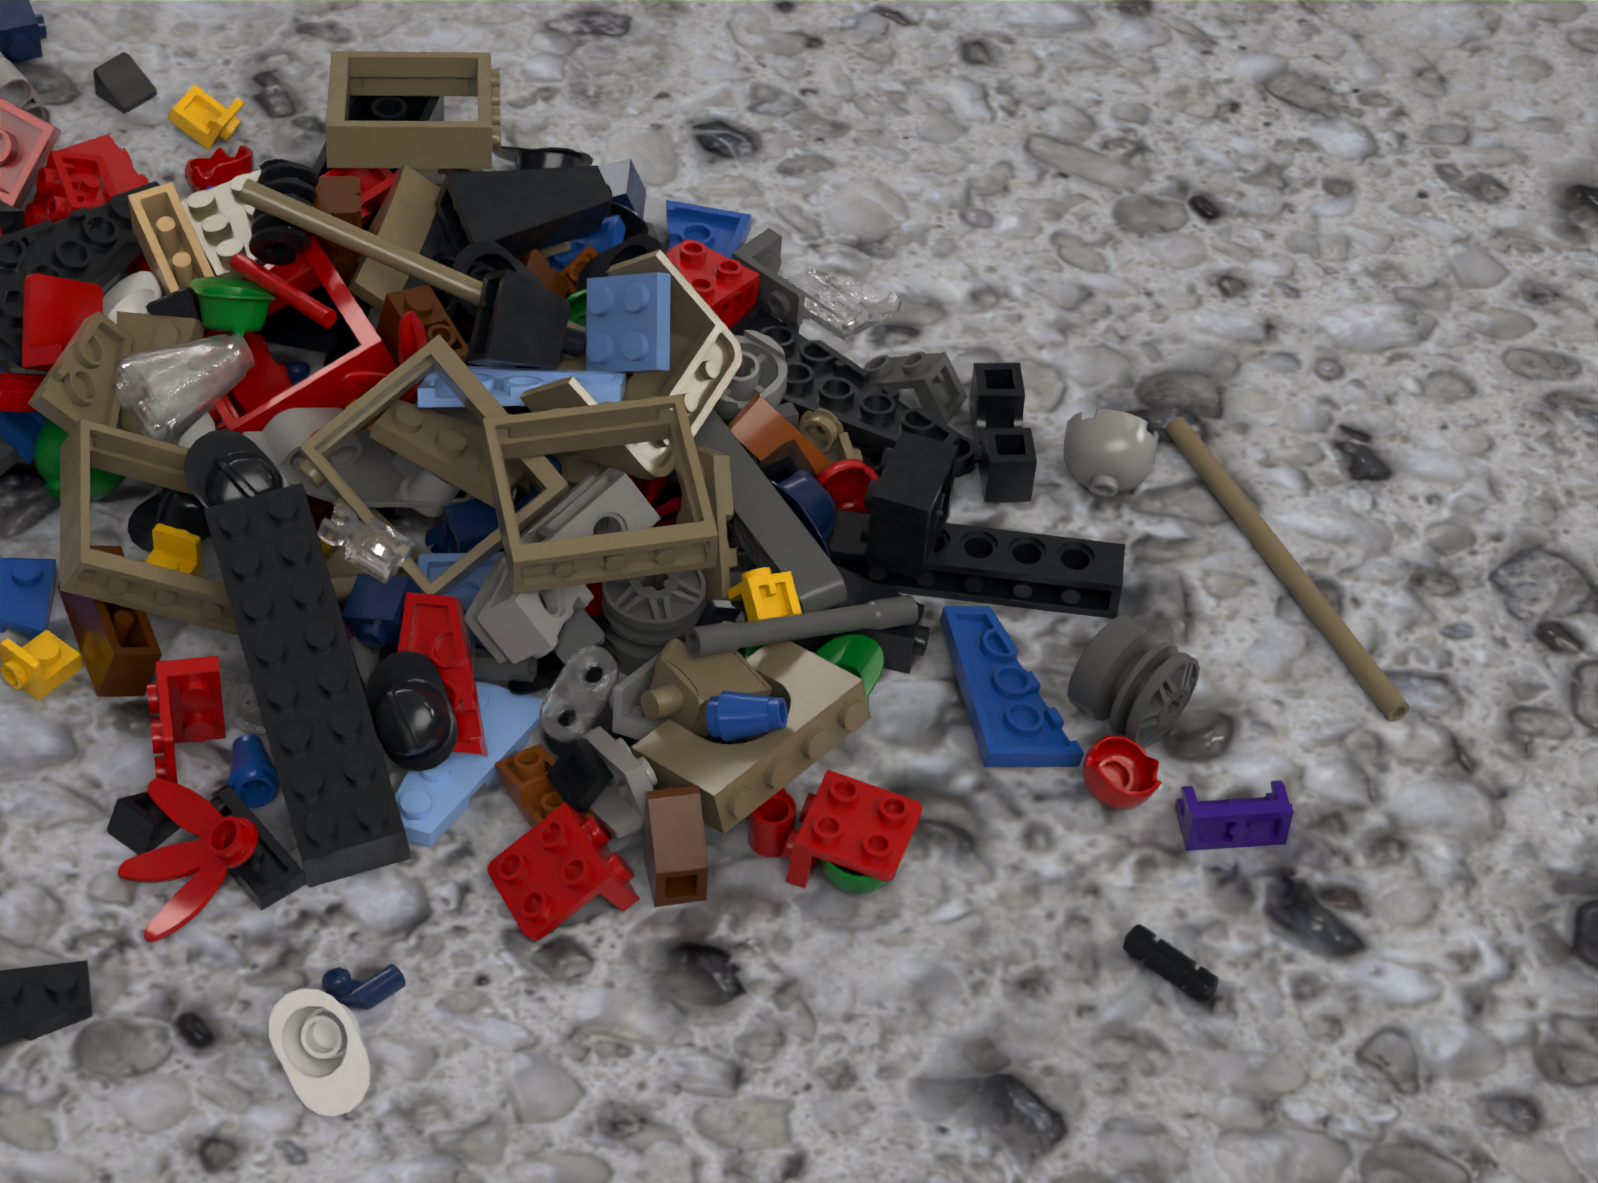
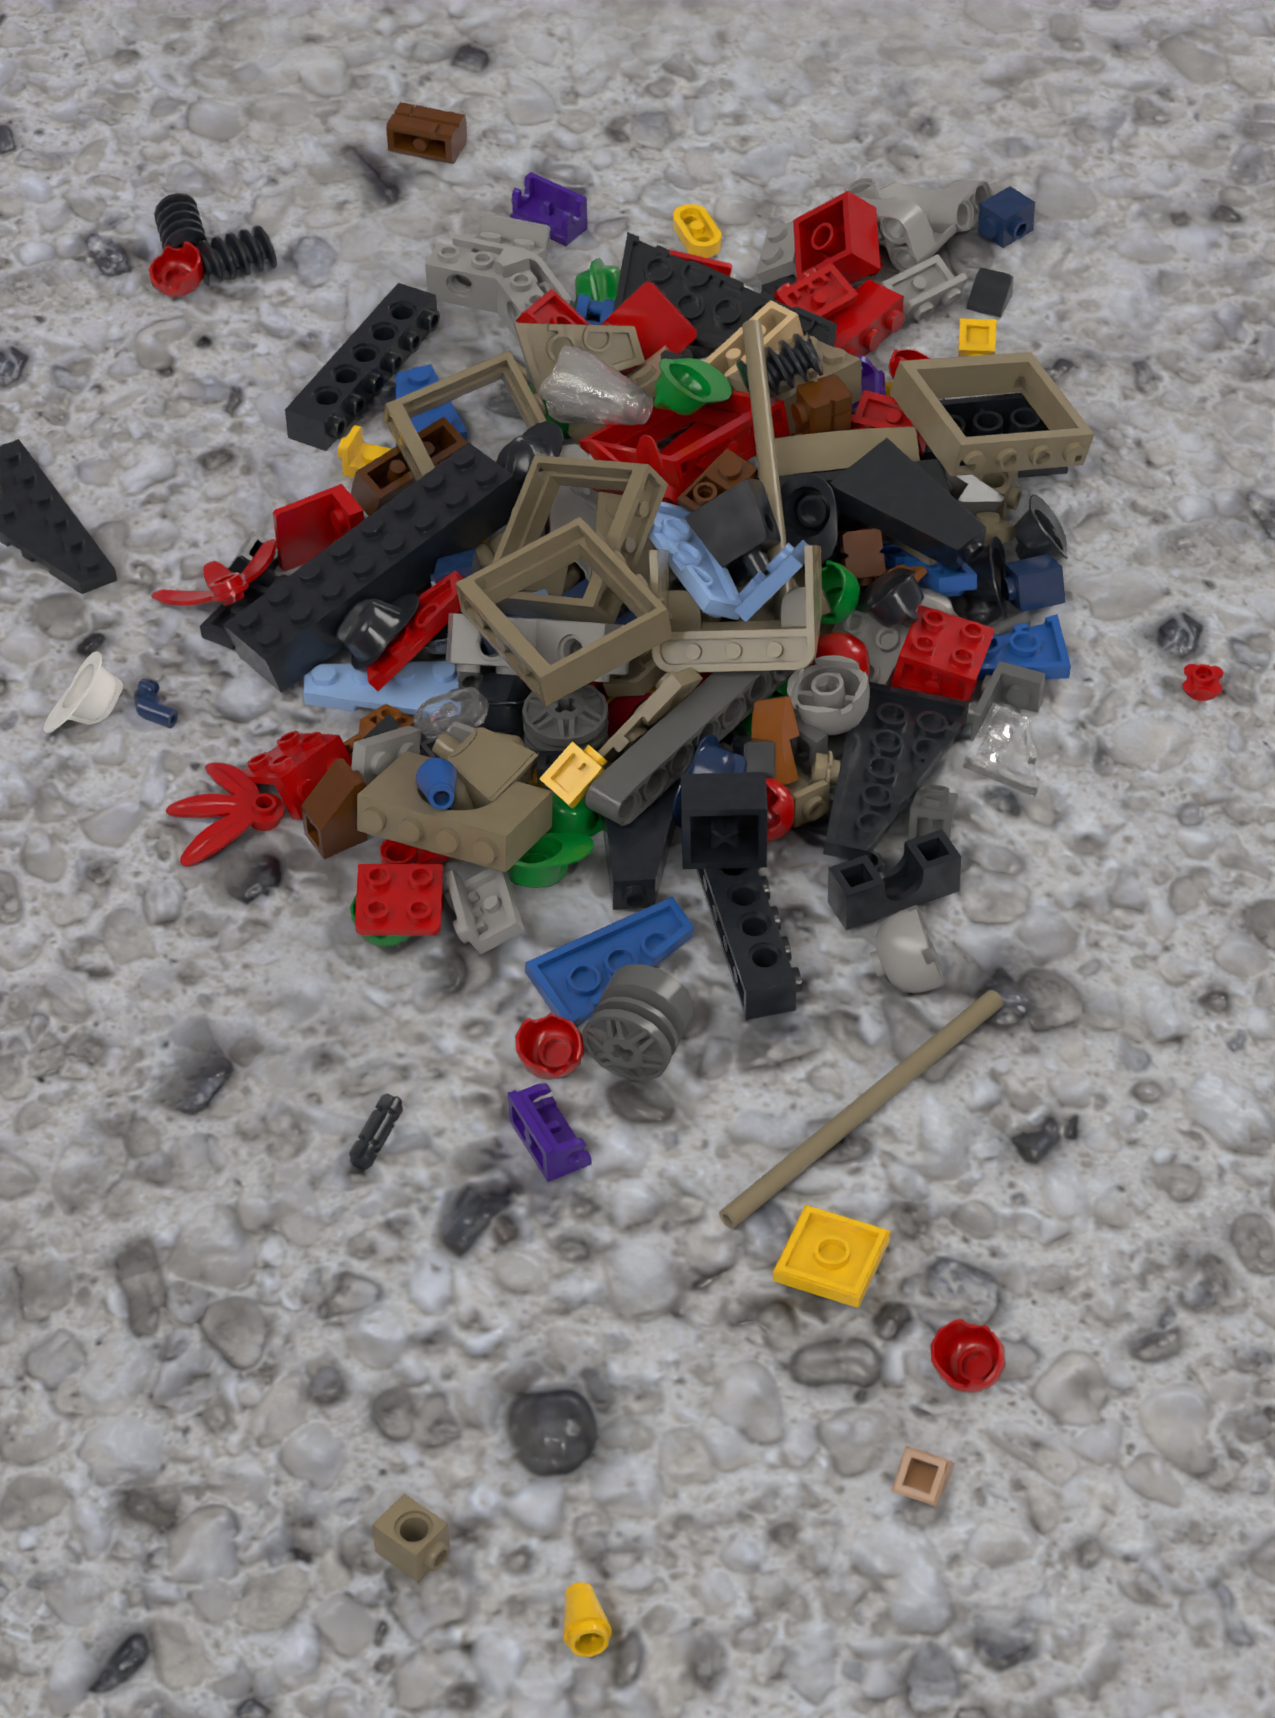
camera: 75 degrees right, 0 degrees up
red bar [230,253,337,328] -> none
clear plate [317,503,415,584] -> none
dark grey piece [685,595,918,658] -> none
none -> red plant [166,762,285,867]
none -> light grey bracket [445,868,525,955]
none -> yellow plate [773,1204,891,1308]
none -> light grey bracket [880,254,968,323]
none -> red plate [1182,664,1224,701]

